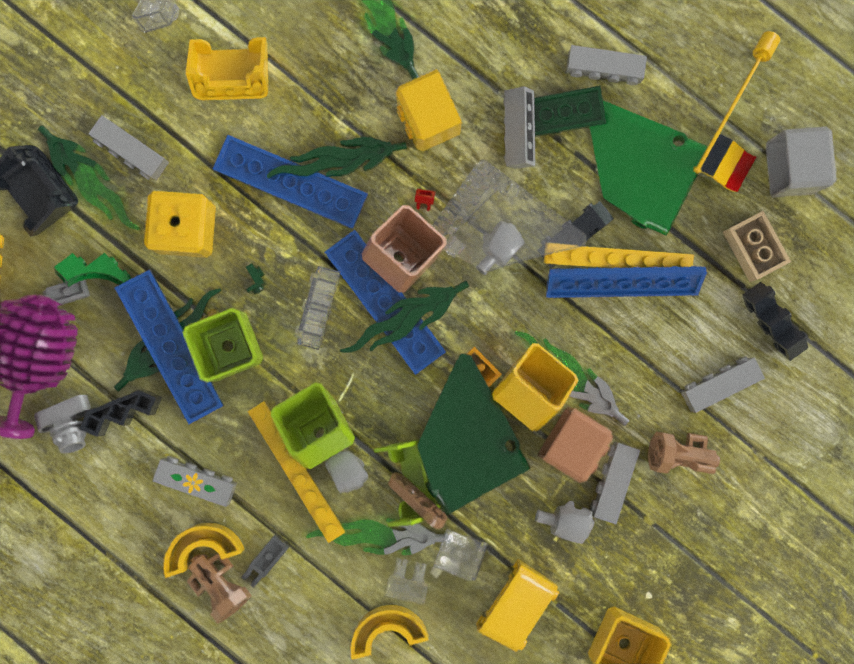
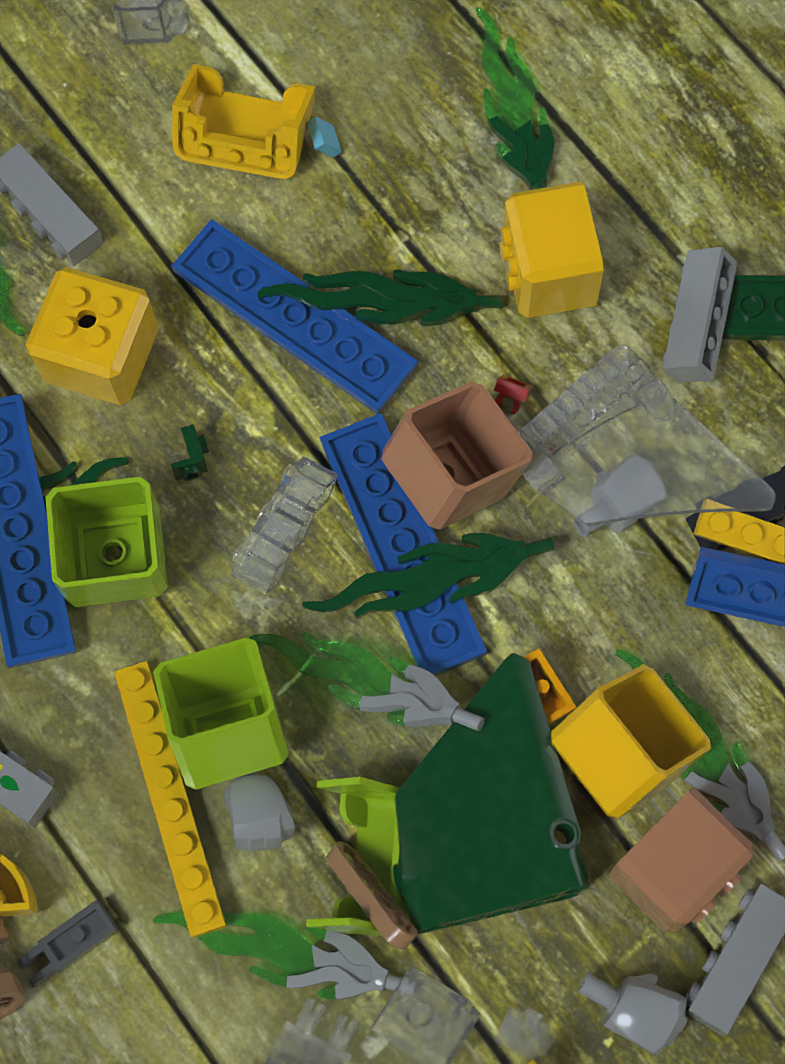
camera: 20 degrees right, 15 degrees down
none -> piece [249,632,484,731]
none -> medium azure tile [307,116,342,157]
none -> clear brick [494,1007,553,1061]

